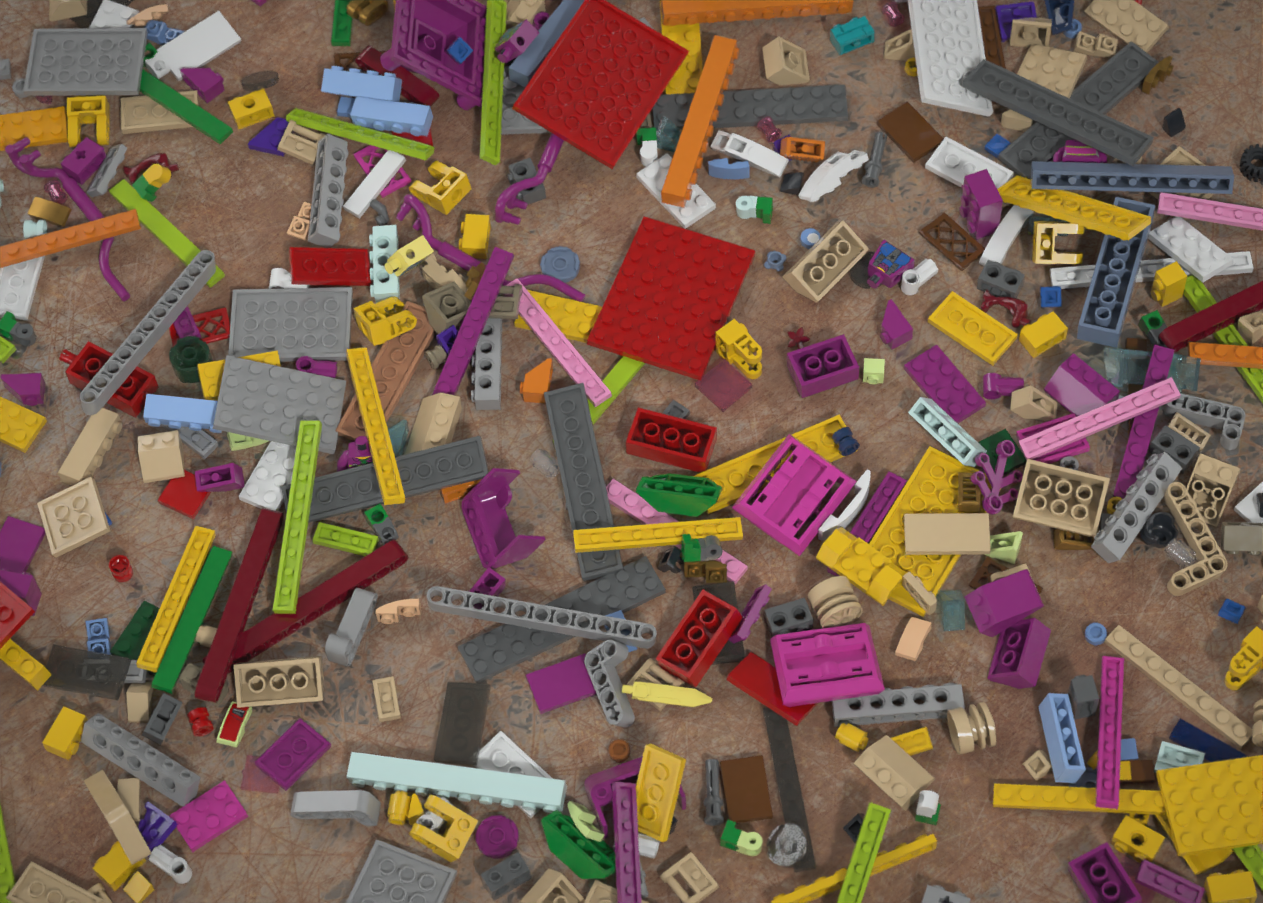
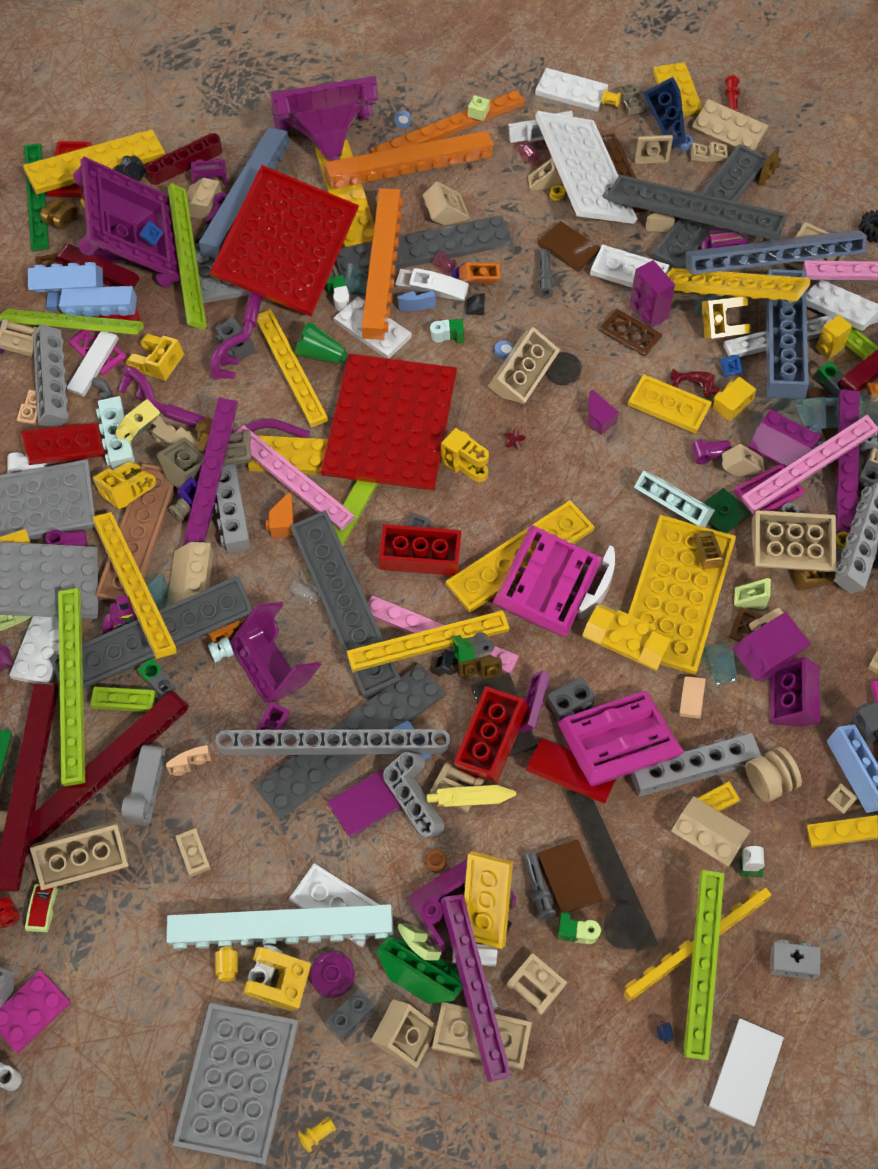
camera: 15 degrees left, 0 degrees up
clear pink piece [241,755,280,794] -> none
magenta tile [254,718,331,791] -> none
light grey beam [290,790,381,826] -> none
yellow slope [408,794,425,825] -> none
clear smoke tile [434,682,491,765] -> none
yellow brick [459,214,491,259] -> none
magenta torso [495,19,539,63] -> none
sand blue tile [540,246,580,283] -> none
green wedge [636,473,722,517] -> none
clear pink tile [695,359,752,412] -> none
sand blue plate [764,251,786,271] -> none
magenta brick [787,334,859,398] -> none
white slope [799,150,869,202] -> none
tan wheel [808,576,863,629] -> none
magenta plate [827,471,907,576] -> none
teal brick [830,16,875,56] -> none
dark blue wheel [832,427,860,456] -> none
yellow brick [835,723,869,752] -> none
black slope [843,813,865,844] -> none
yellowish green plate [863,358,885,384] -> none
torso [867,240,915,289] -> none
white piece [901,259,938,295] -> none
tan plate [902,571,937,615] -> none
magenta plate [904,345,986,423] -> none
tan tile [904,513,990,555] -> none
magenta plant [971,440,1023,515] -> none
dark grey brick [977,260,1025,298] -> none
white slope [979,205,1034,266] -> none
blue tile [984,134,1011,159] -> none
dark purple wing [996,1,1037,42] -> none
tan plate [1017,43,1087,99] -> none
medium blue tile [1085,623,1107,645] -> none
black slope [1162,108,1186,137] -> none
none -> light aqua wheel [207,637,234,663]
none -> yellow plate [257,309,328,428]
none -> green cone [294,322,348,365]

